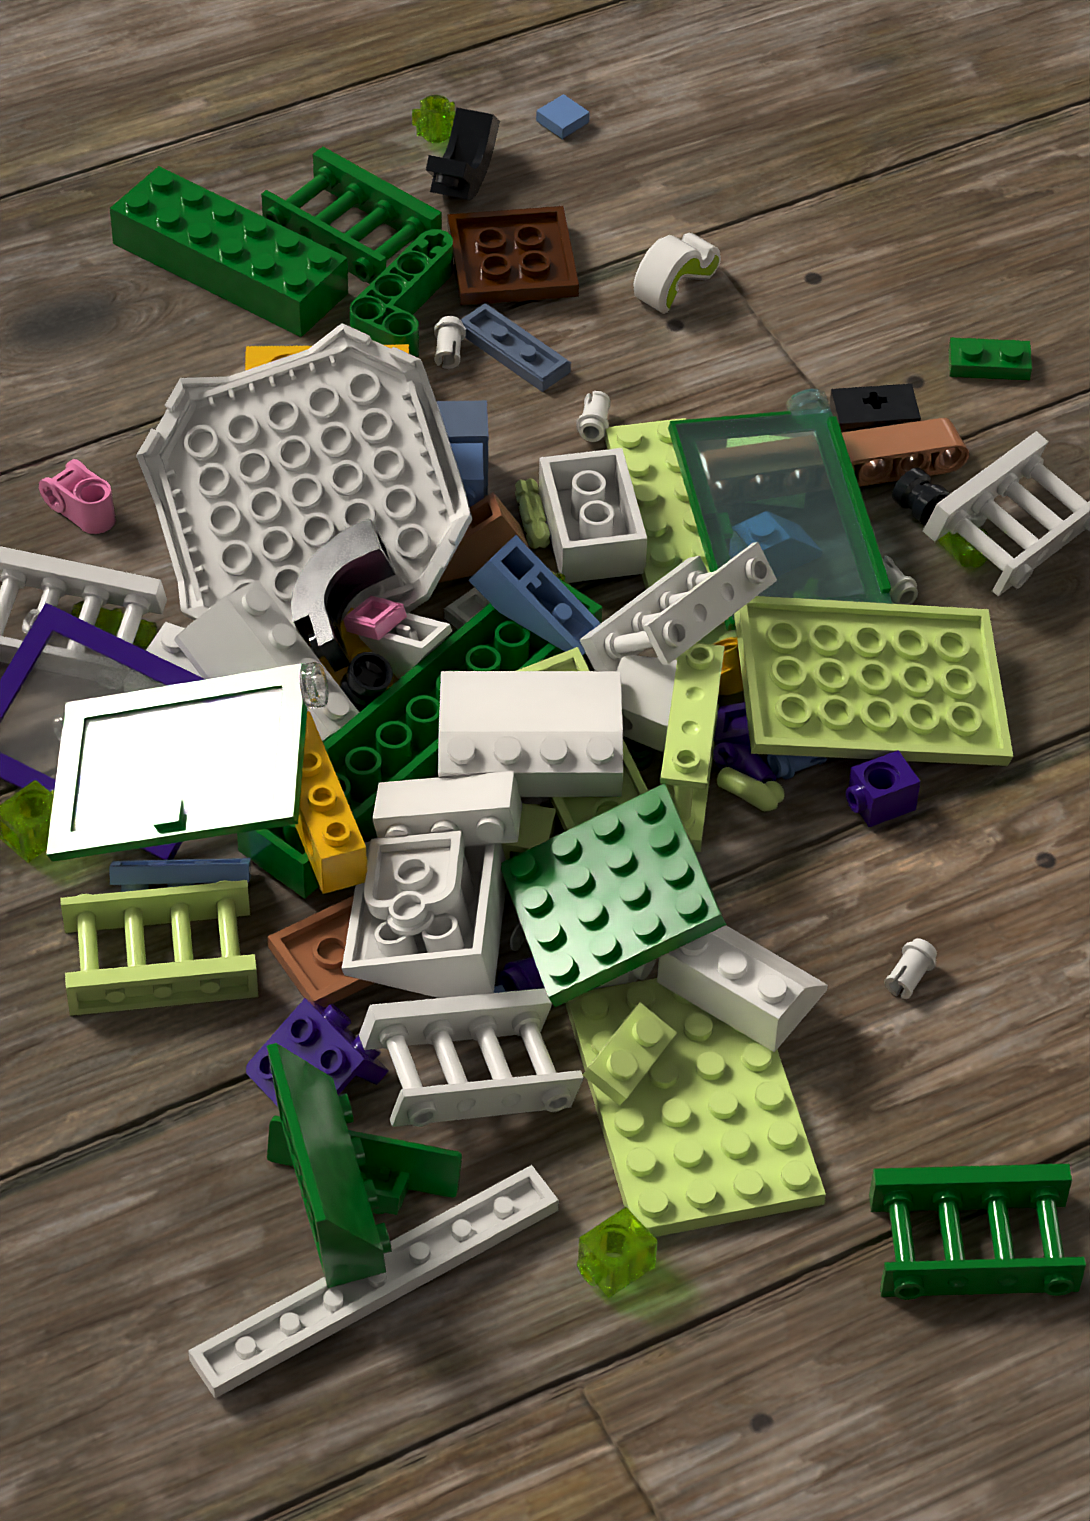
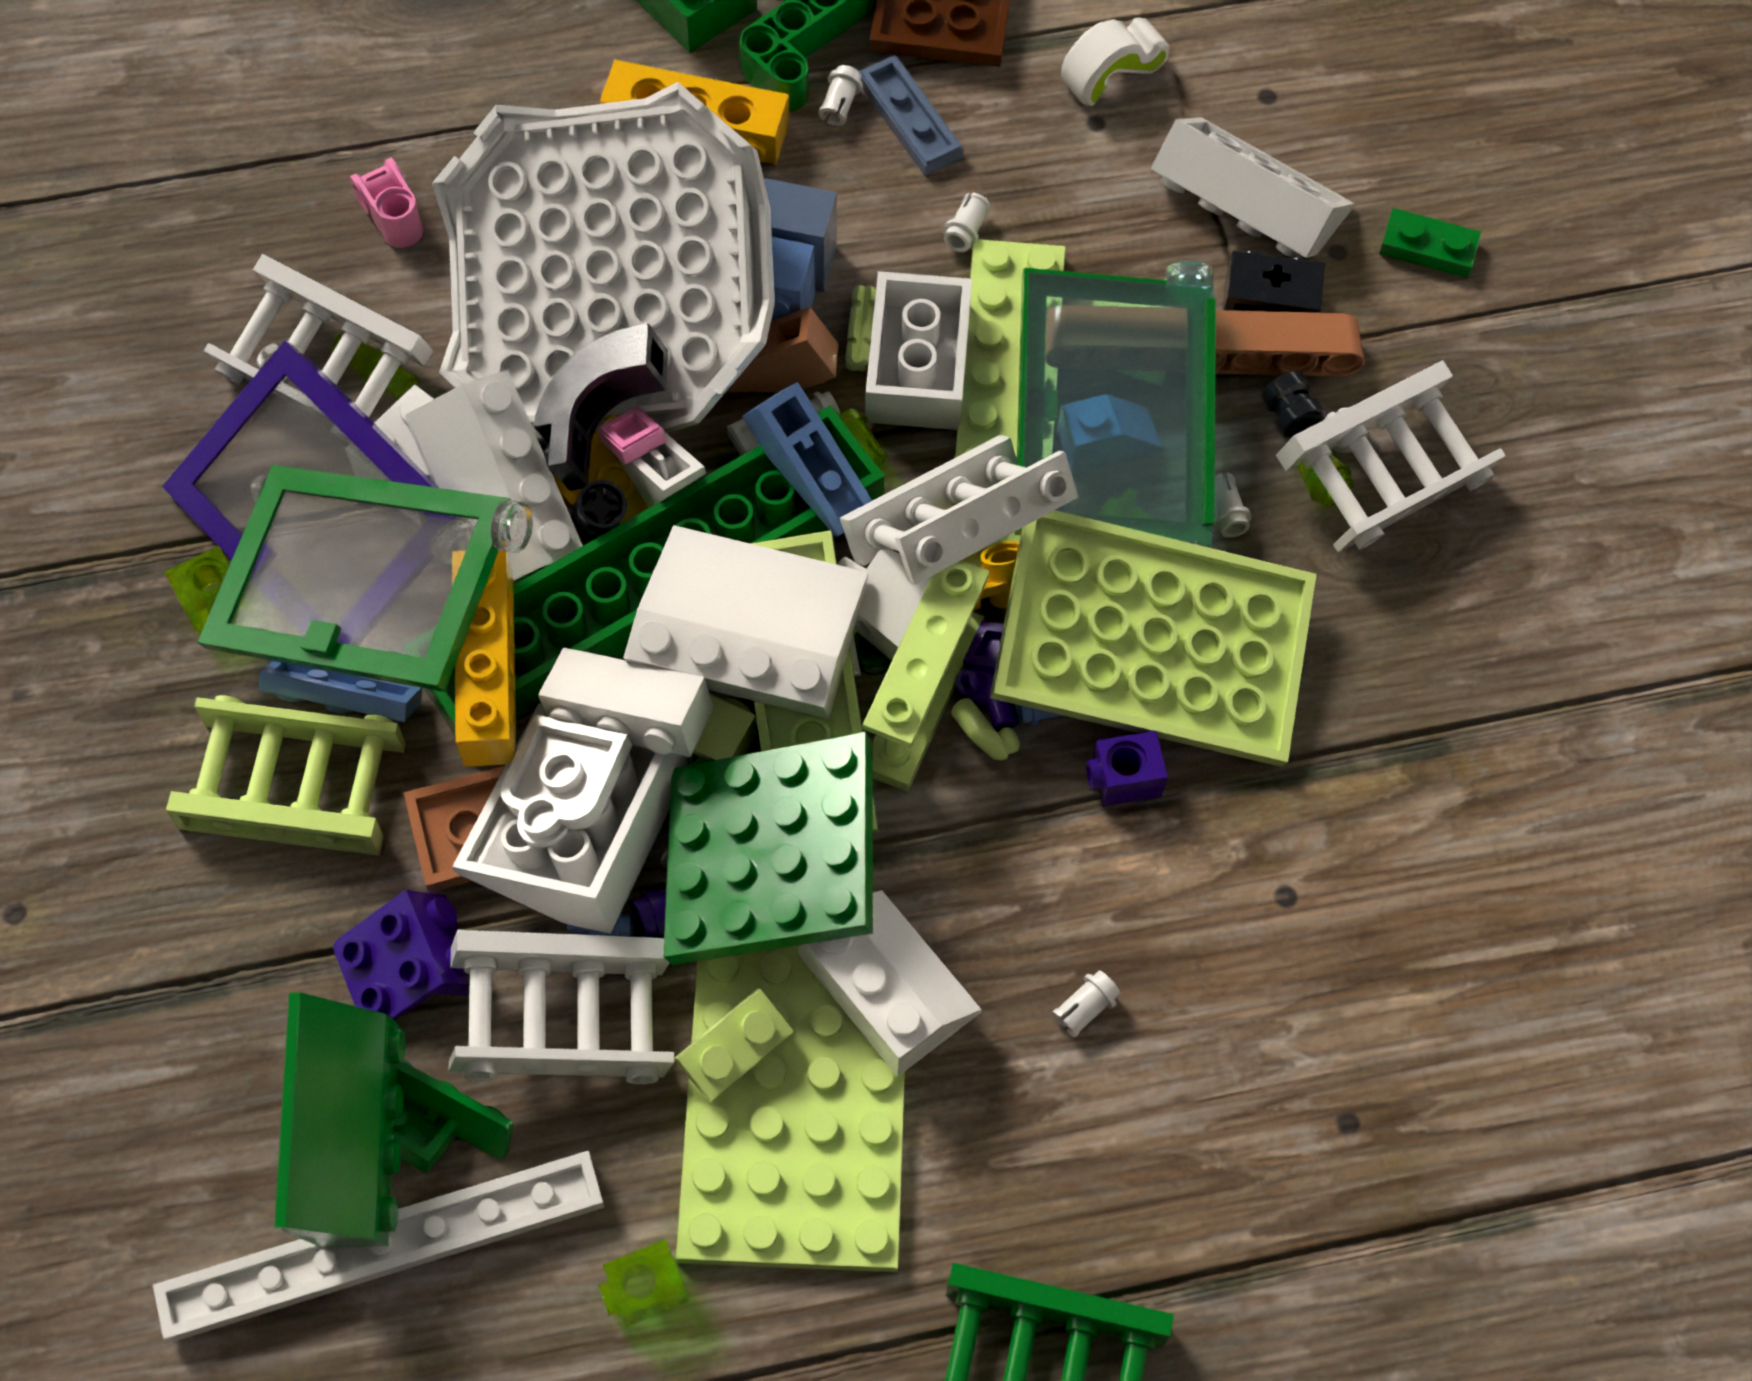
camera: 15 degrees right, 15 degrees up
none -> white slope [1150,117,1355,258]

